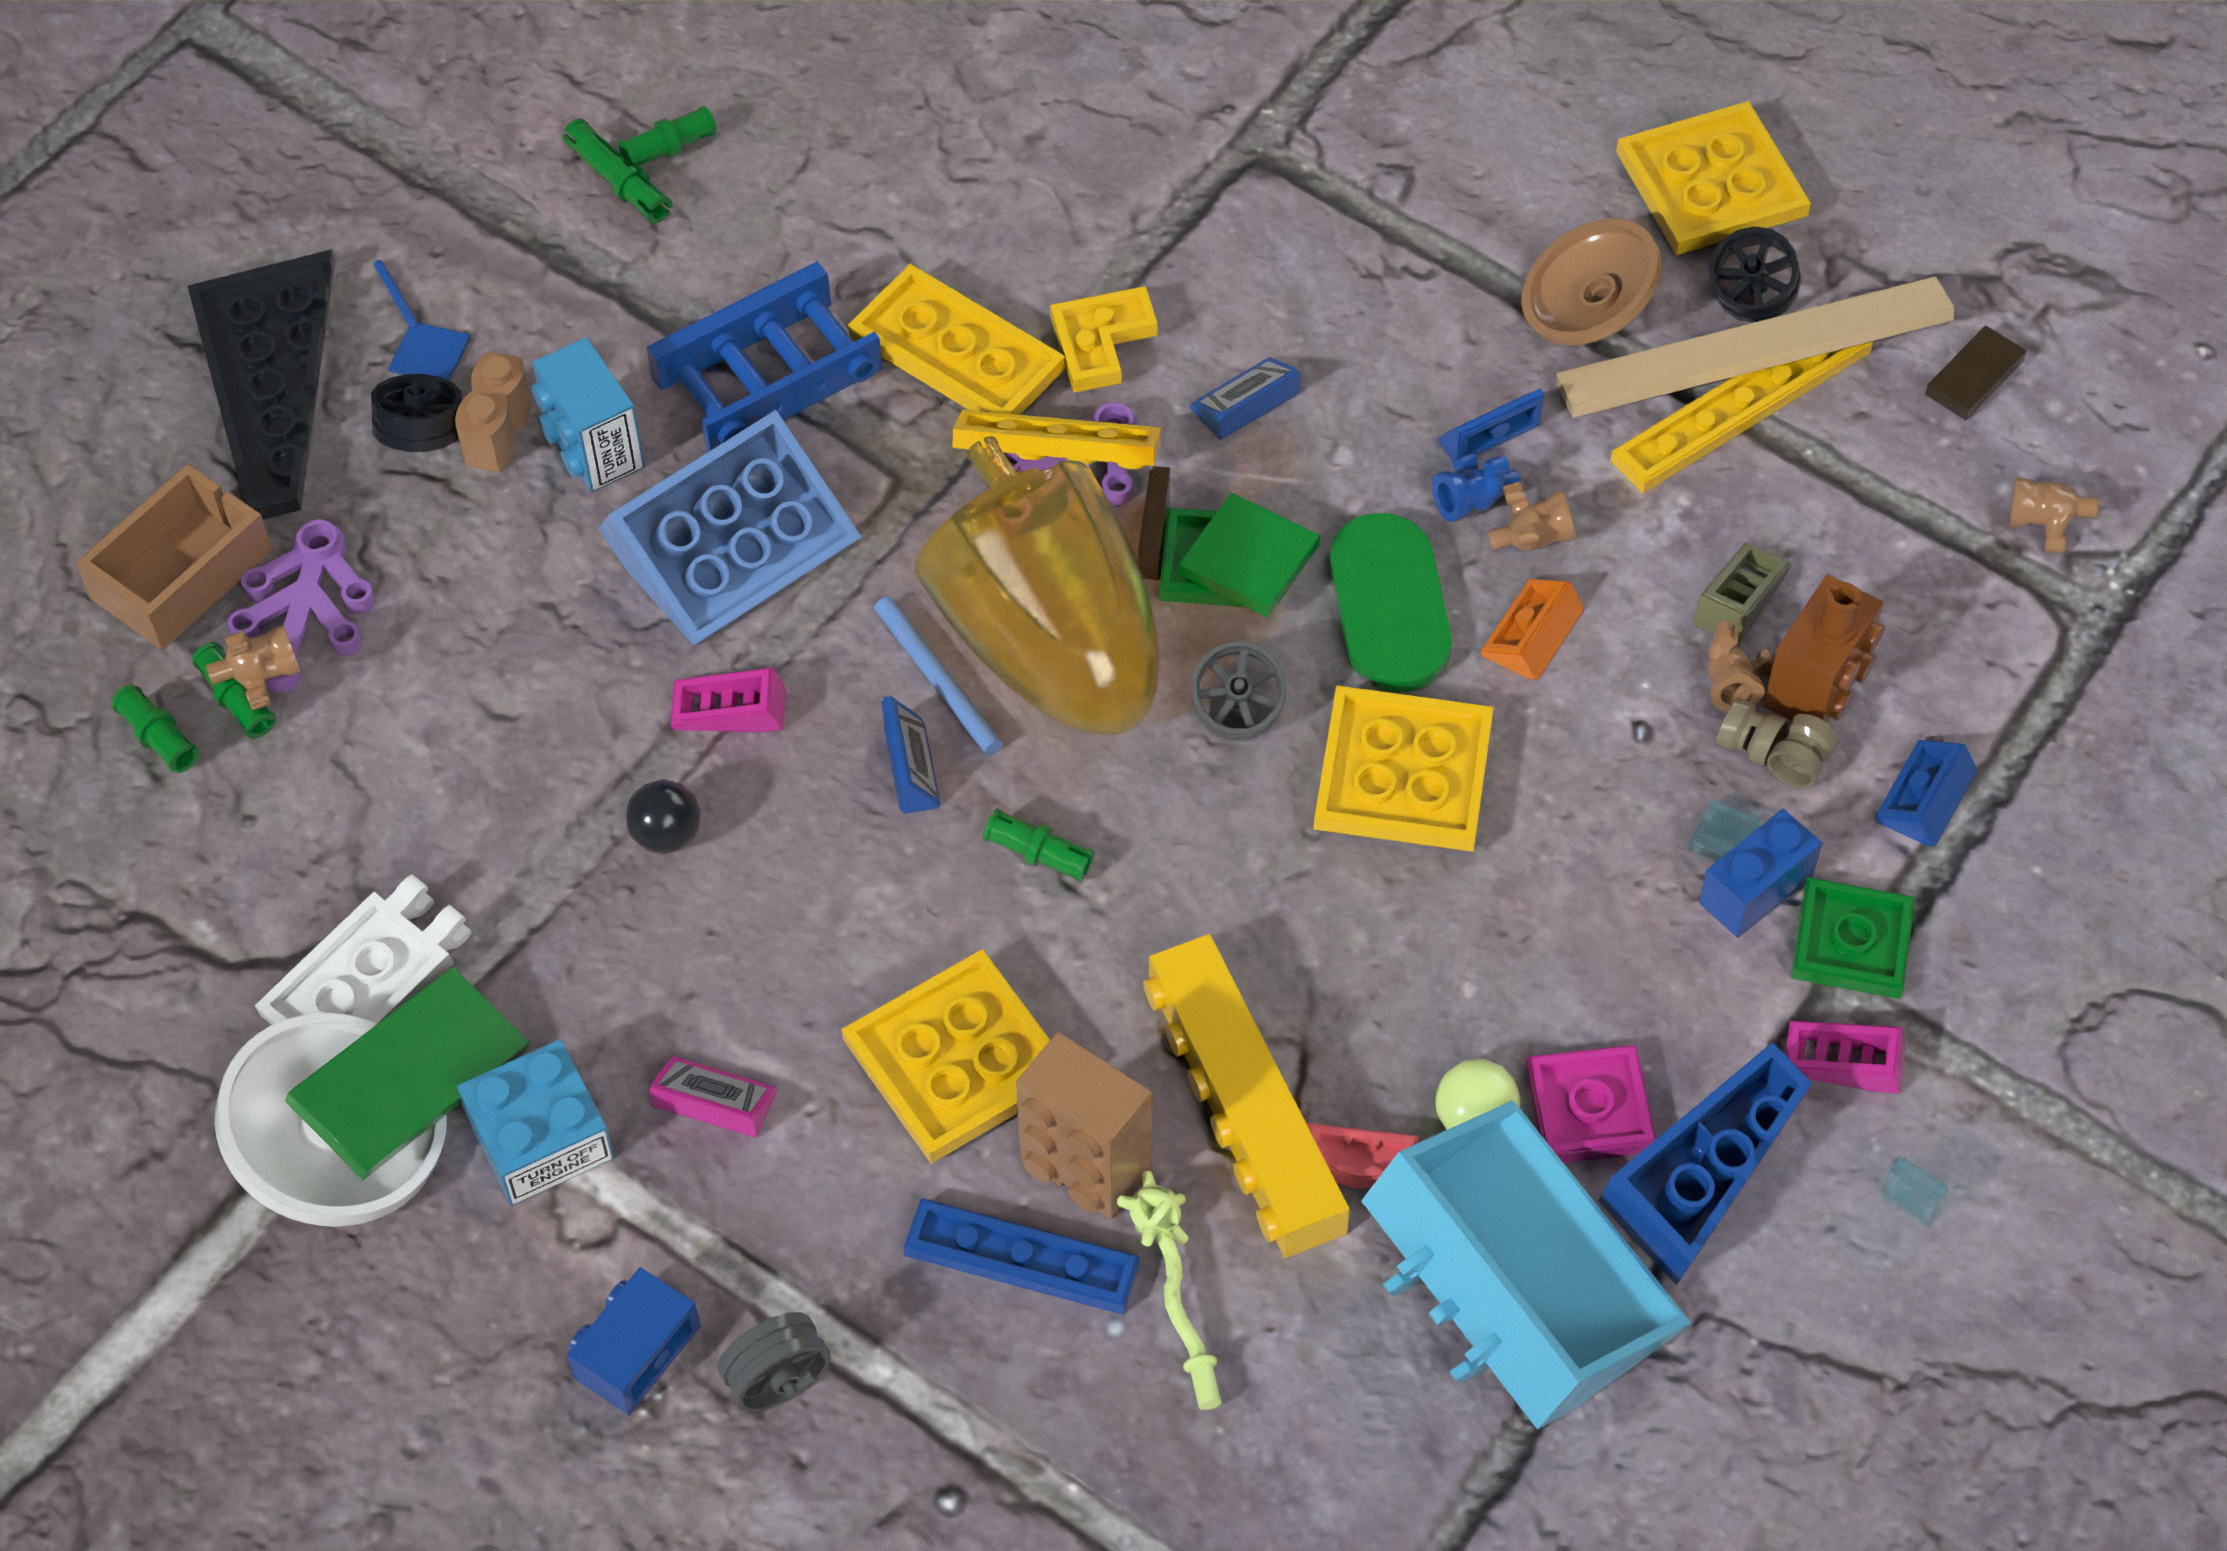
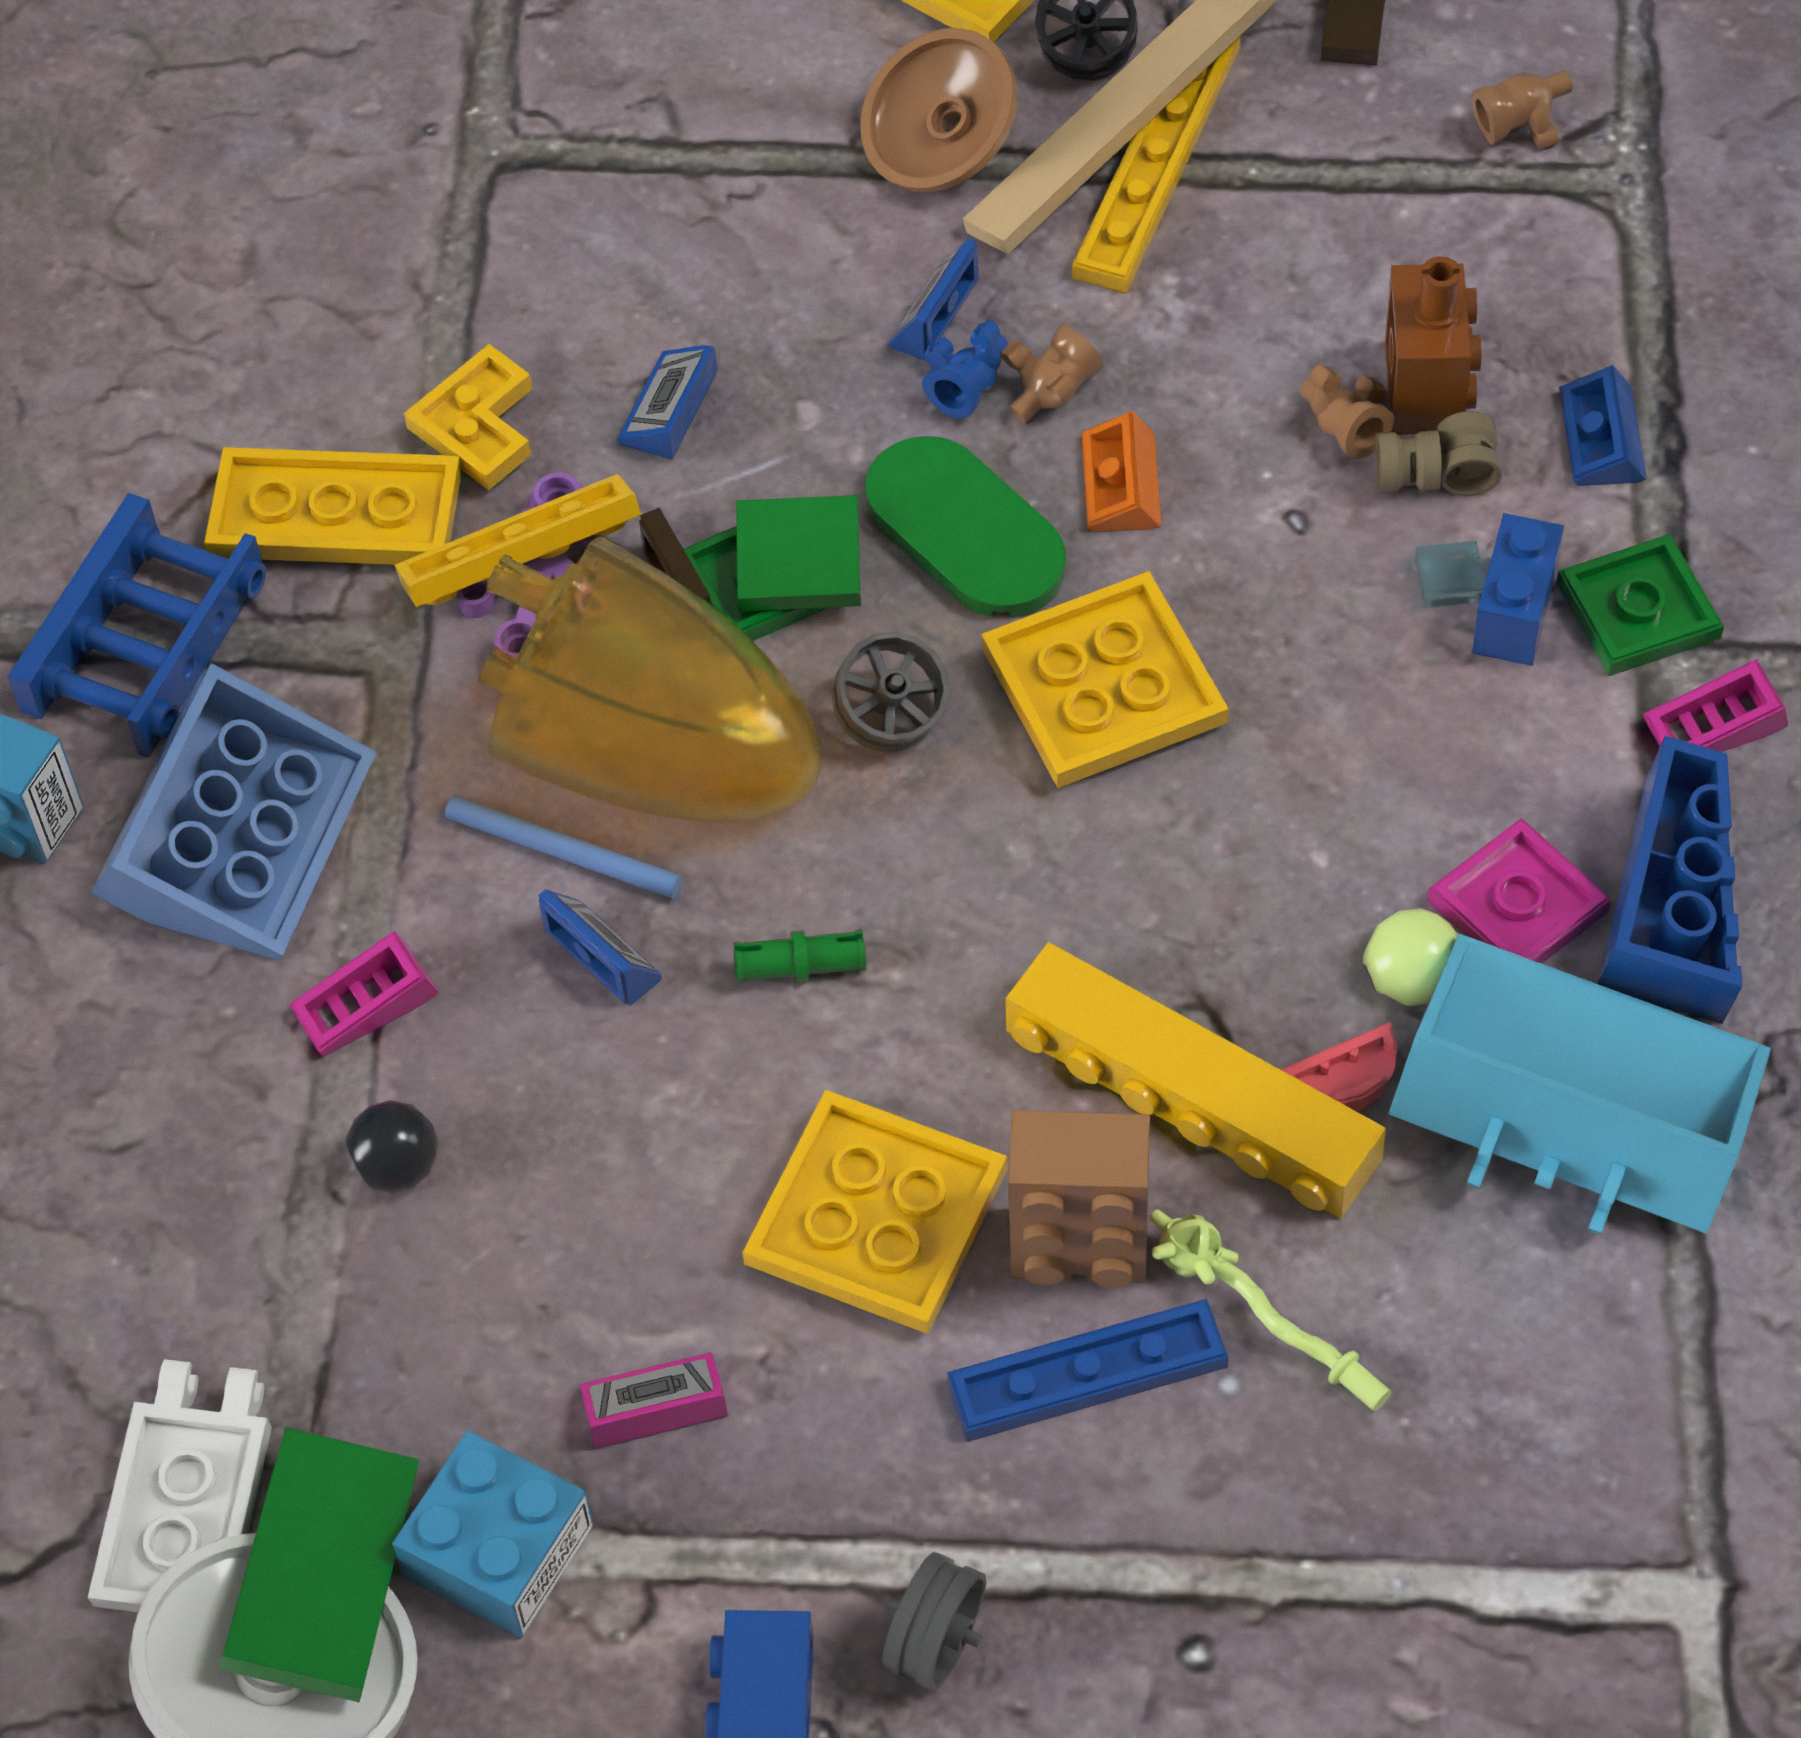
camera: 30 degrees left, 0 degrees up
olive slope [1694,542,1791,643] -> none

